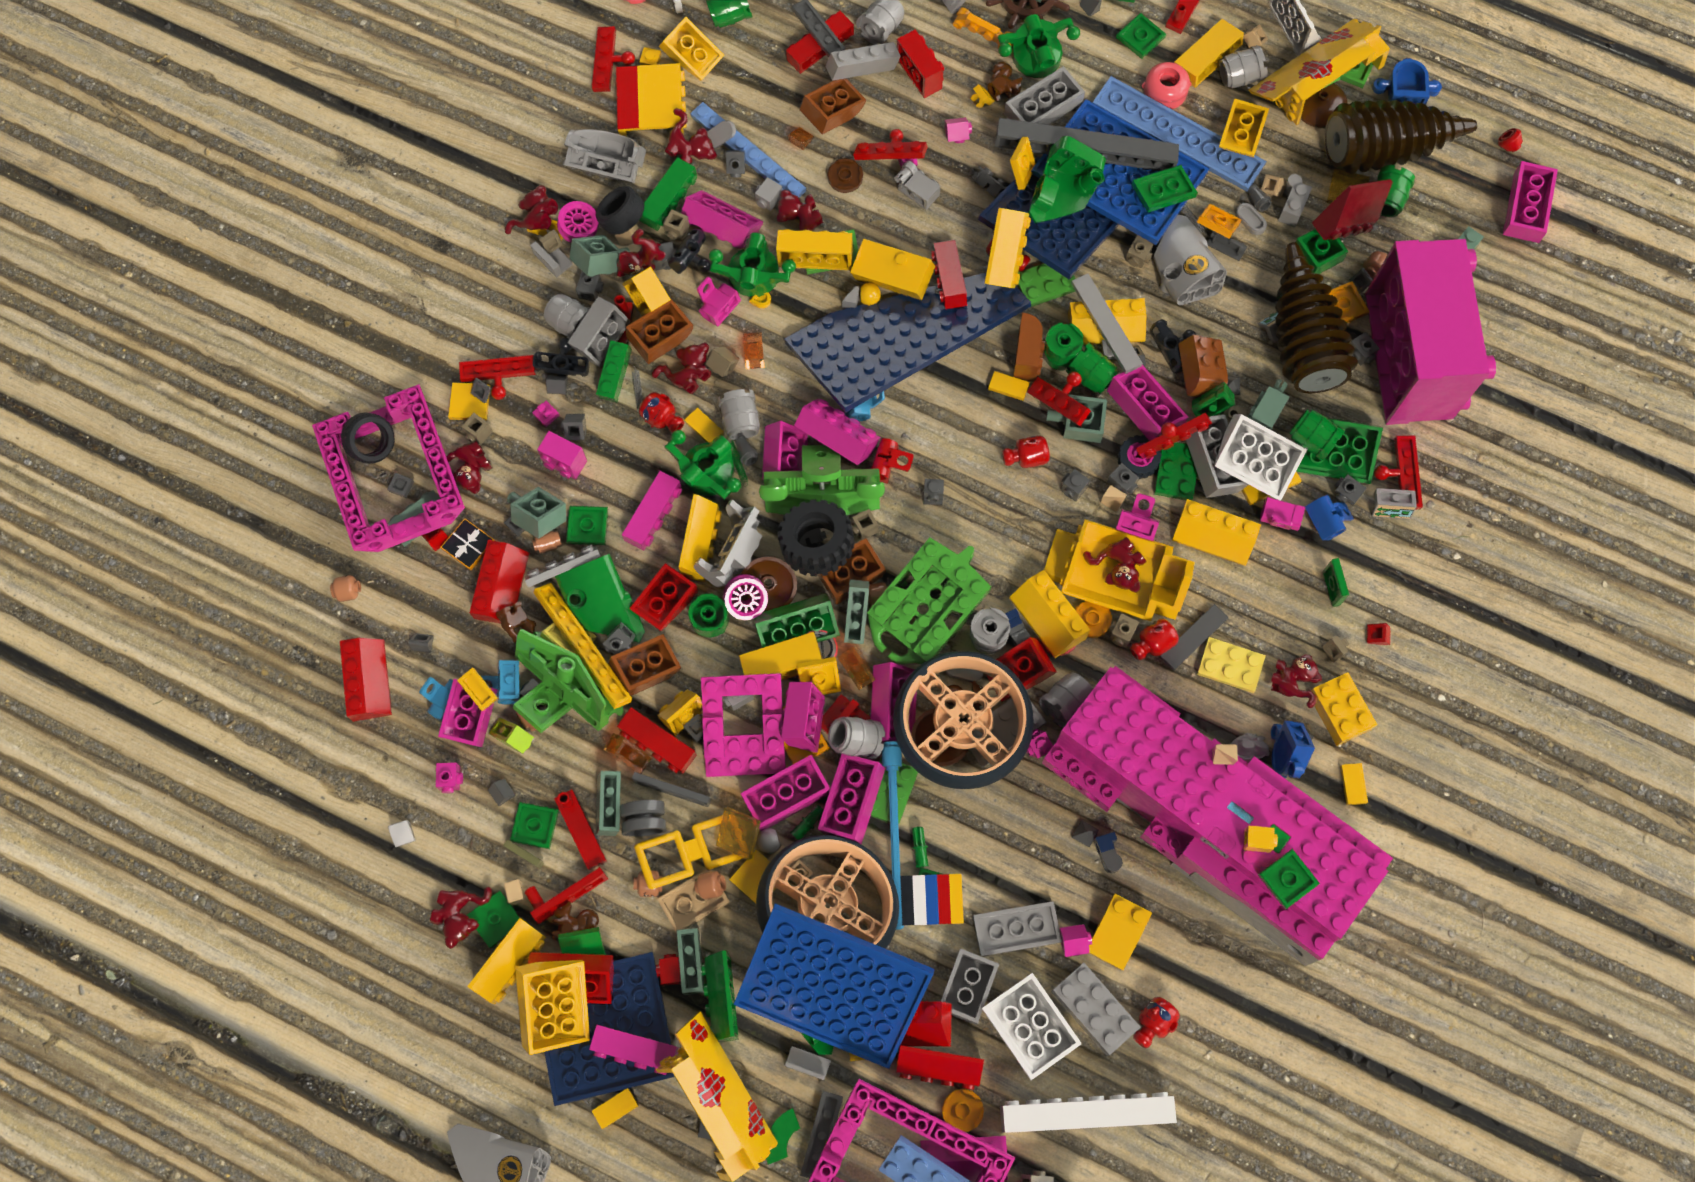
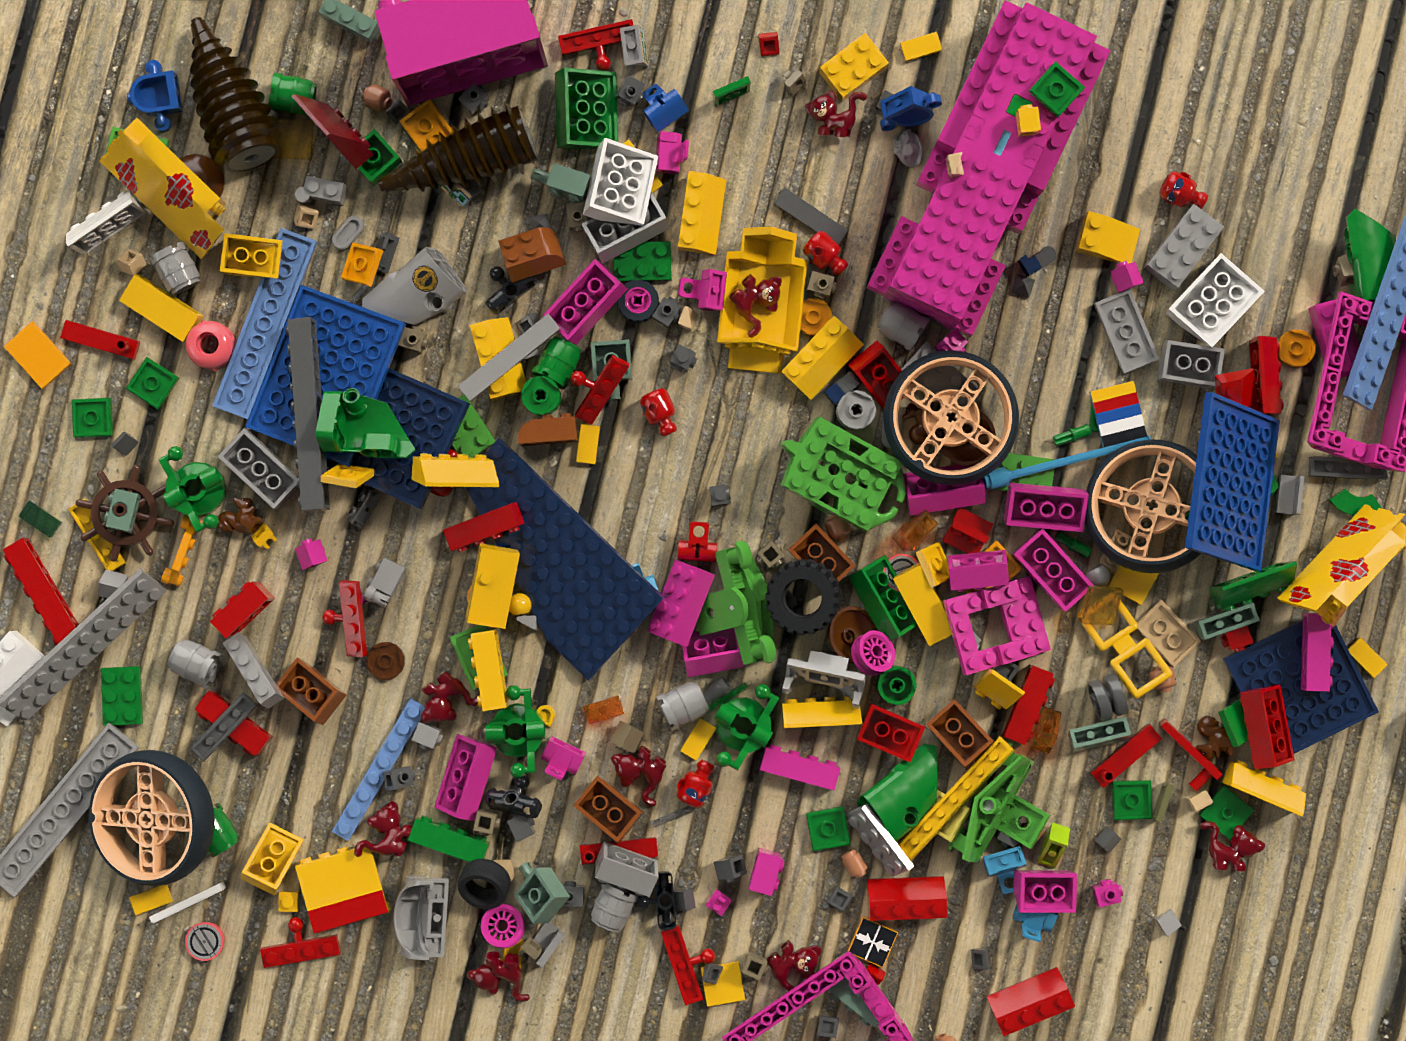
camera: 105 degrees left, 15 degrees up
yellow tile [457,667,498,711] -> none
reddish brown animal [496,601,536,643] -> none
sand green brick [507,487,566,539] -> none
yellow slope [515,960,590,1055] -> none
green brick [596,340,632,403] -> none
dark grey brick [603,622,635,655] -> none
dark red animal [617,229,666,277] -> none
yellow brick [622,267,671,315] -> none
dark grey tile [632,772,711,807] -> none
nougat head [694,871,726,900] -> none
light grey tile [707,120,736,148] -> none
clear orange slope [789,127,814,150] -> none
light grey piece [828,717,885,759] -> none
sand green brick [844,580,869,644] -> none
white brick [1000,1092,1177,1133] -> none
green plate [1131,165,1198,213] -> none
red plate [1136,413,1212,459] -> none
green brick [1192,382,1235,417] -> none
light yellow plate [1197,637,1266,693] -> none
dark grey cone [1247,184,1272,212] -> none
green piece [1289,409,1345,461] -> none

